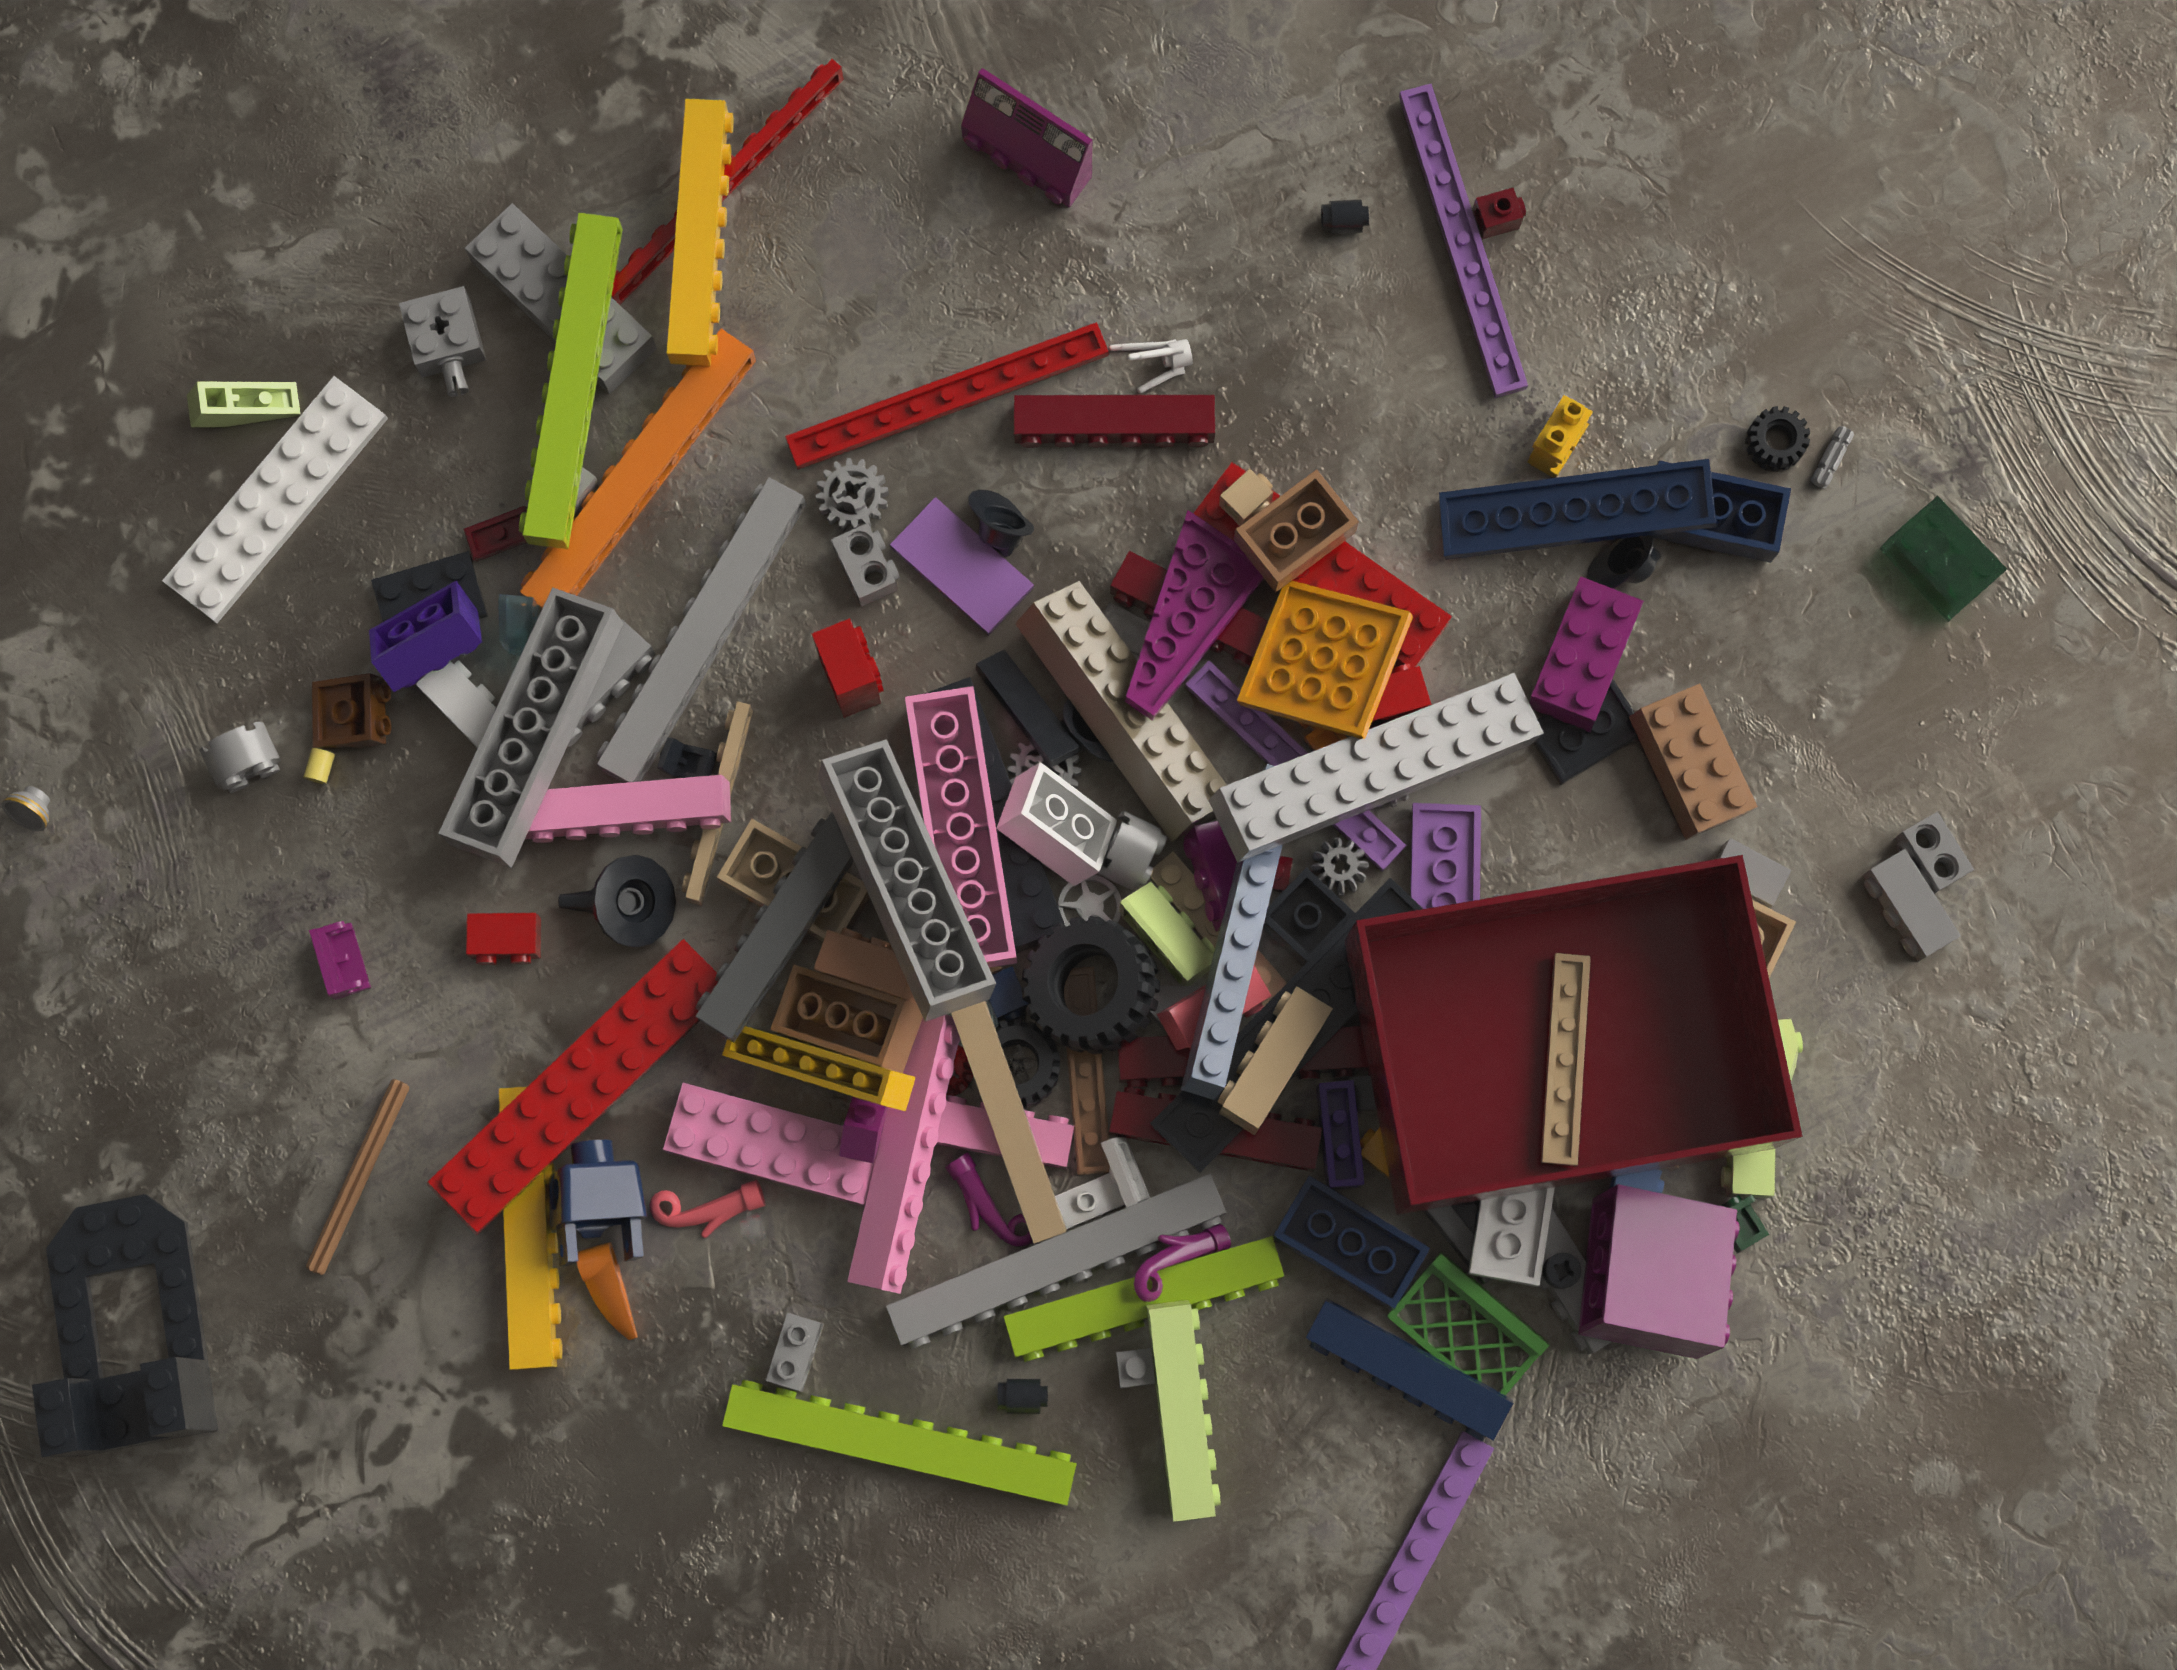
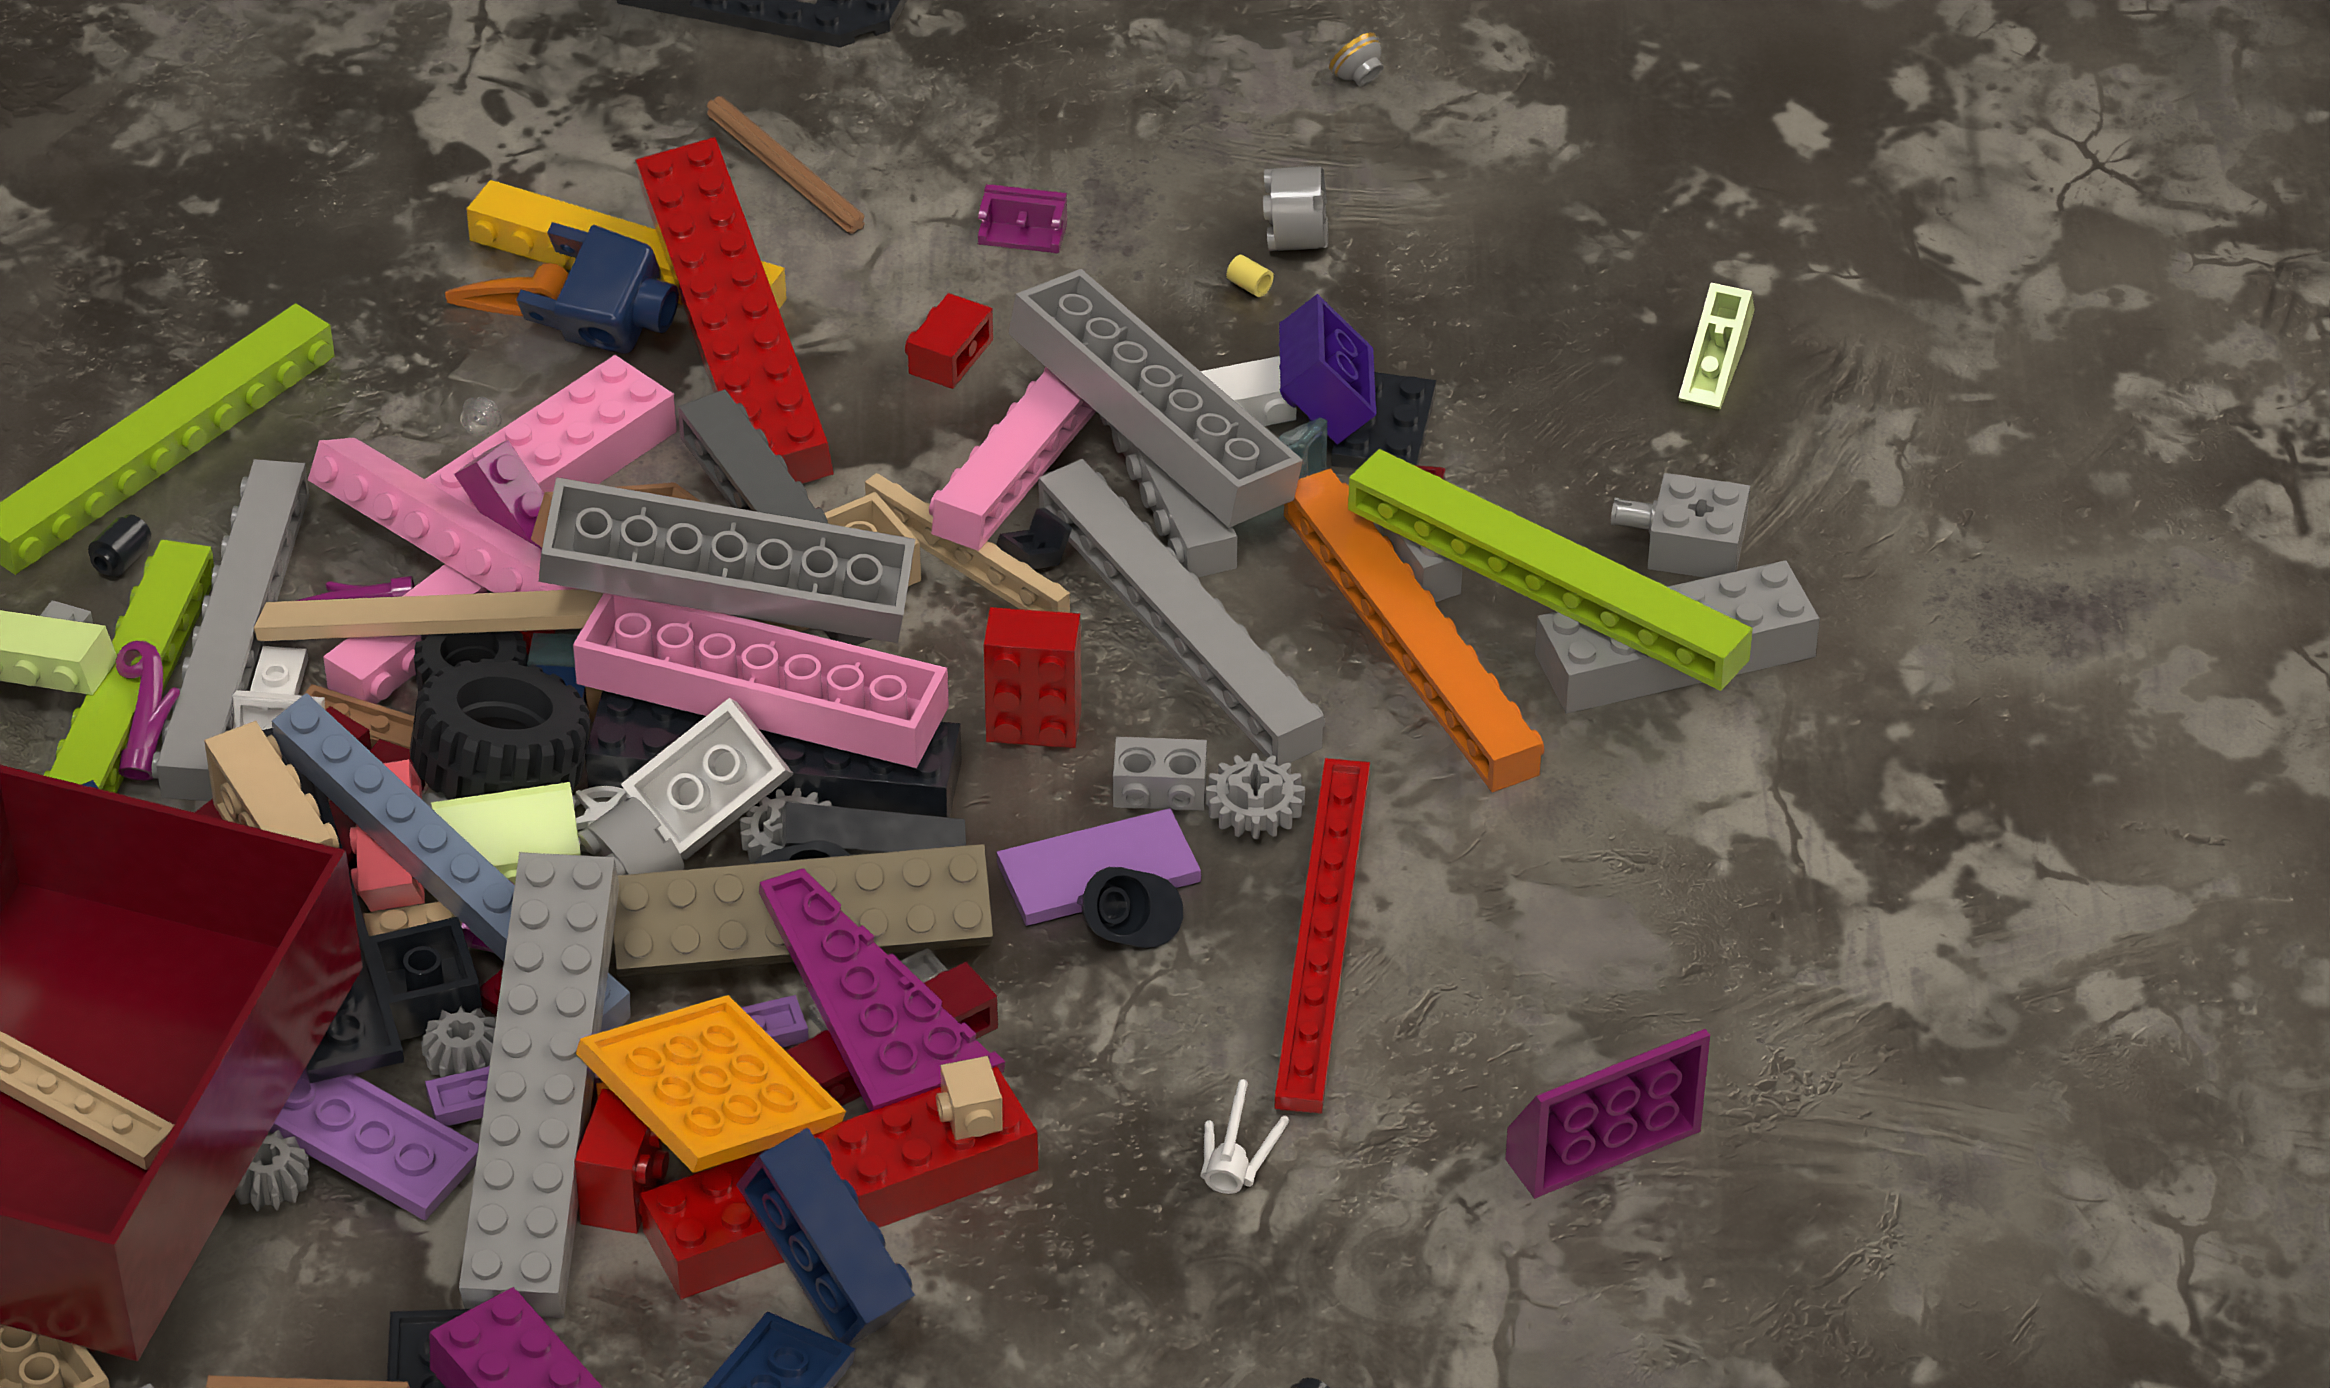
camera: 120 degrees right, 35 degrees down
white plate [162,376,388,623] -> none
reddish brown plate [312,673,392,750] -> none
black piece [558,855,676,948] -> none
red plate [611,59,844,305] -> none
coral plant [649,1180,766,1238] -> none
yellow brick [667,99,734,366] -> none
yellow brick [722,1026,916,1111] -> none
light grey brick [766,1312,824,1392] -> none
dark red brick [1014,395,1215,448] -> none
medium nougat brick [1234,469,1359,593] -> none
none -> dark blue brick [736,1127,915,1346]

